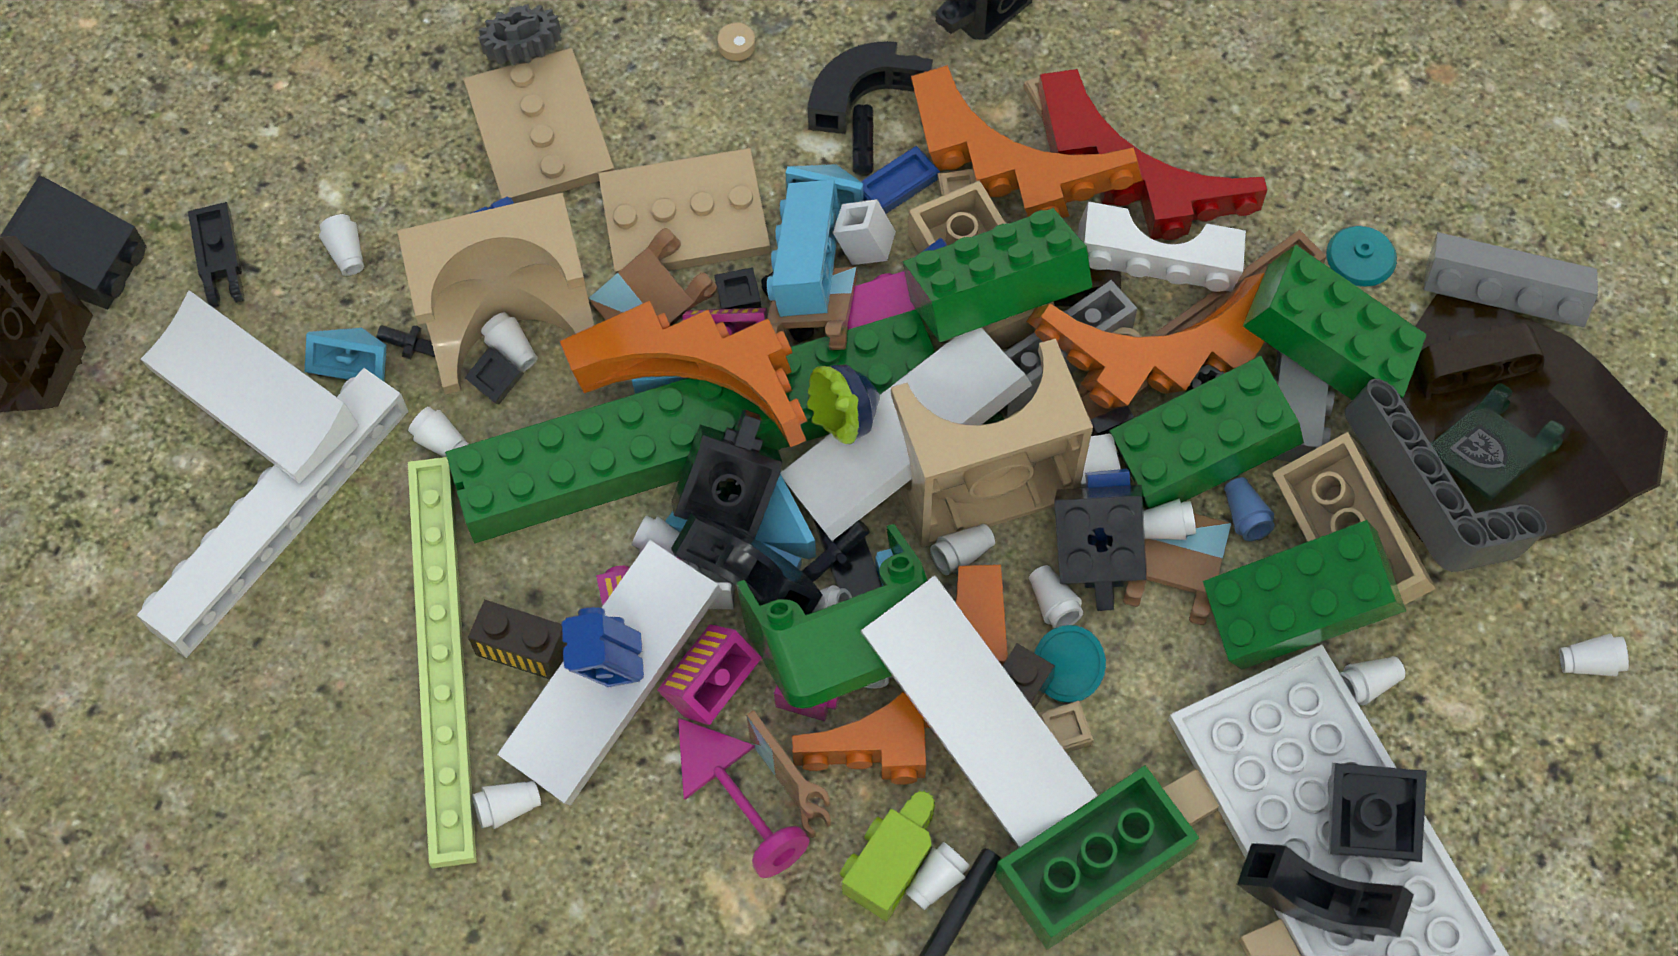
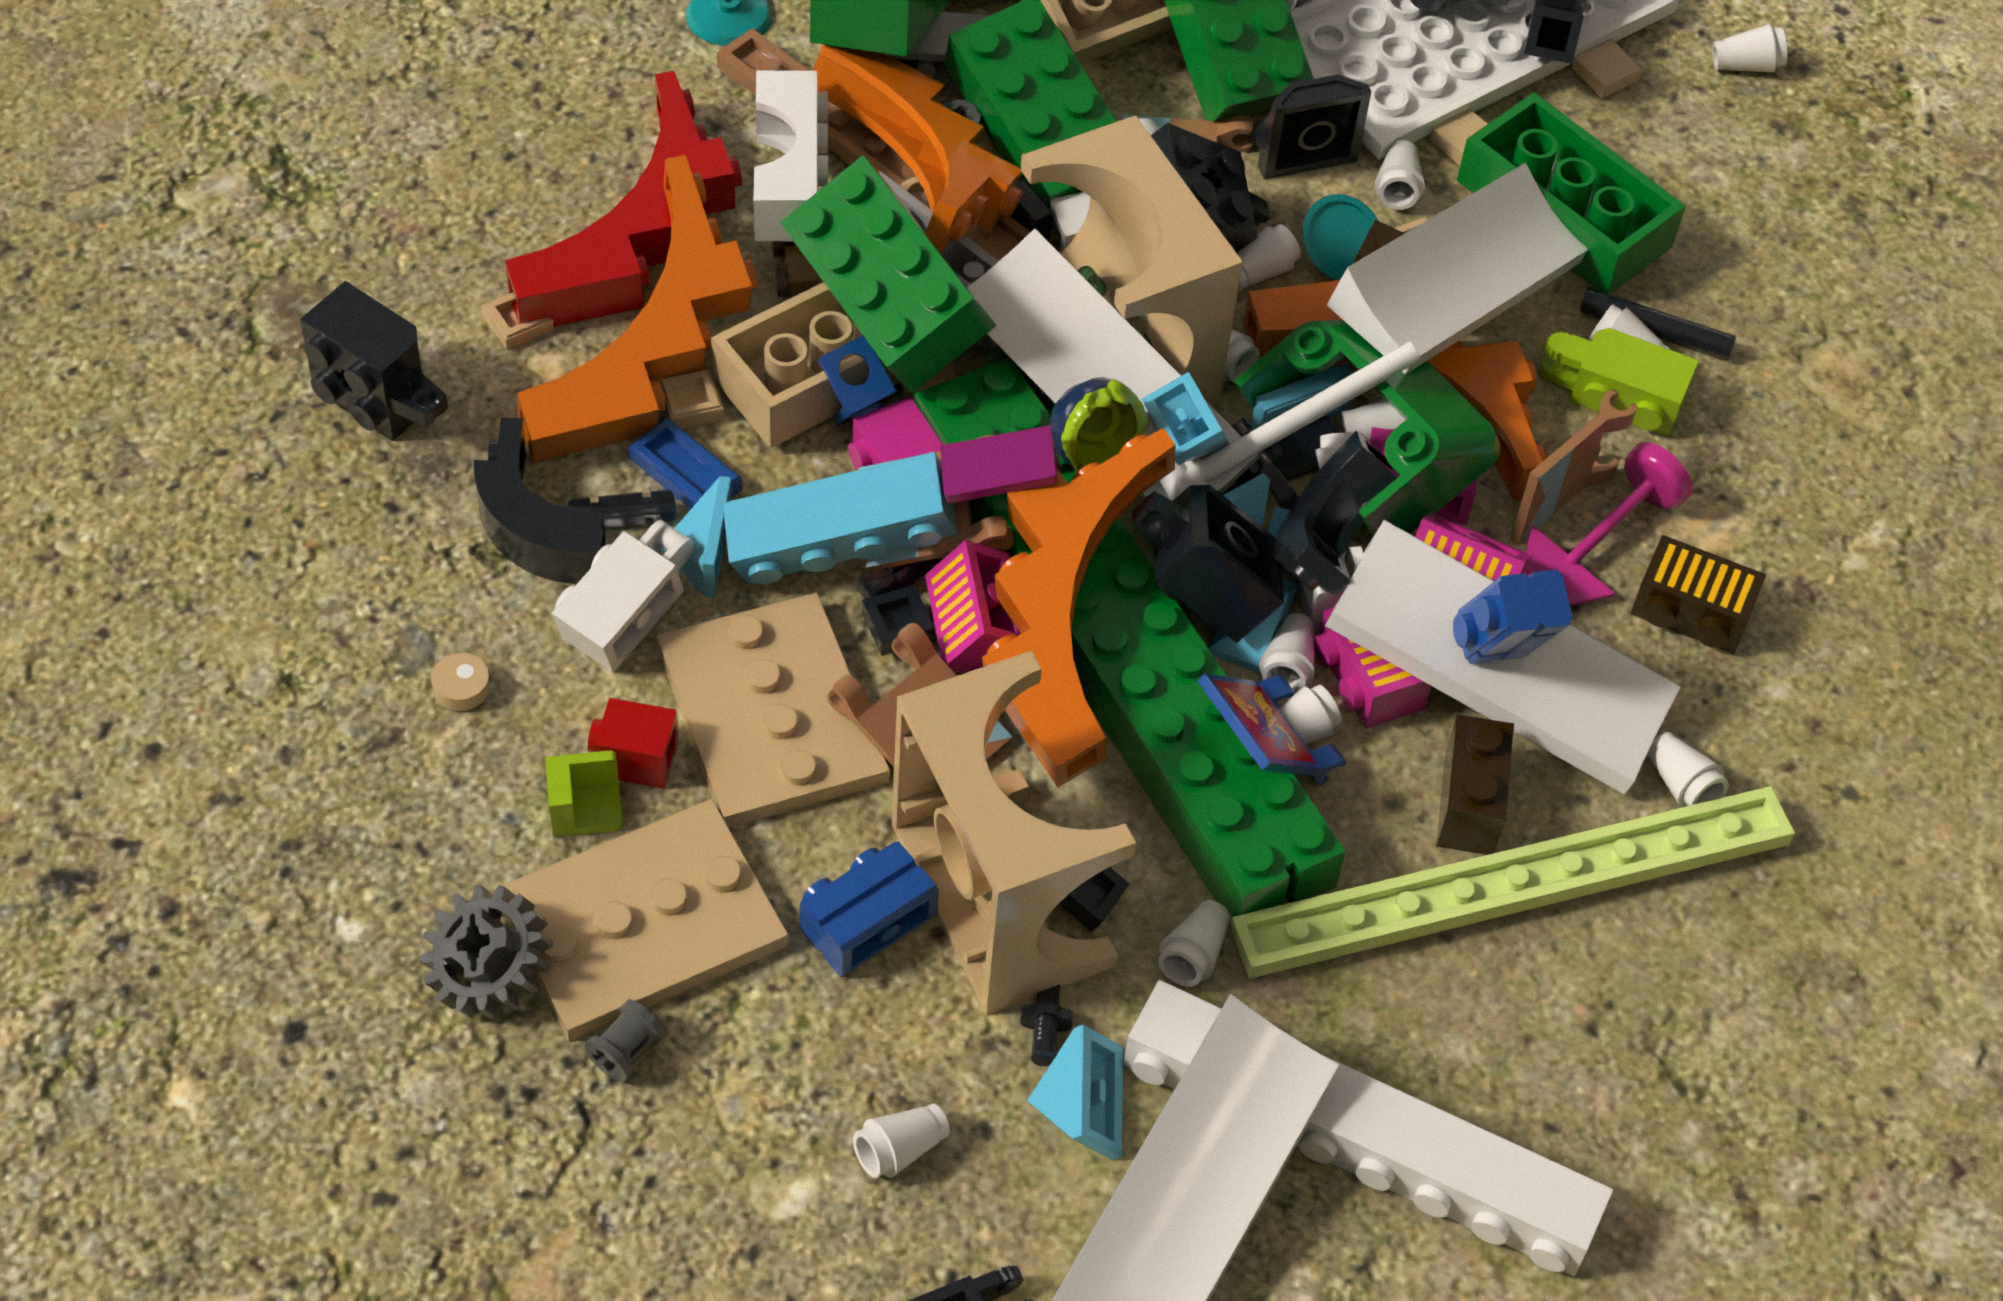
camera: 105 degrees left, 10 degrees down
white brick [833,199,896,265] -> none
medium blue cone [1224,477,1275,541] -> none
none -> lime panel [545,750,623,837]
none -> white brick [551,520,694,673]
none -> dark grey bush [584,999,666,1082]
none -> red brick [587,697,679,789]
none -> magenta panel [940,425,1062,503]
none -> medium azure slope [1142,372,1230,465]
none -> white bar [1144,341,1421,501]
none -> blue flag [1197,673,1347,786]
none -> black slope [1254,74,1372,179]
none -> white cone [1279,684,1342,744]
none -> white cone [1374,140,1425,210]
none -> dark brown brick [1630,535,1767,654]

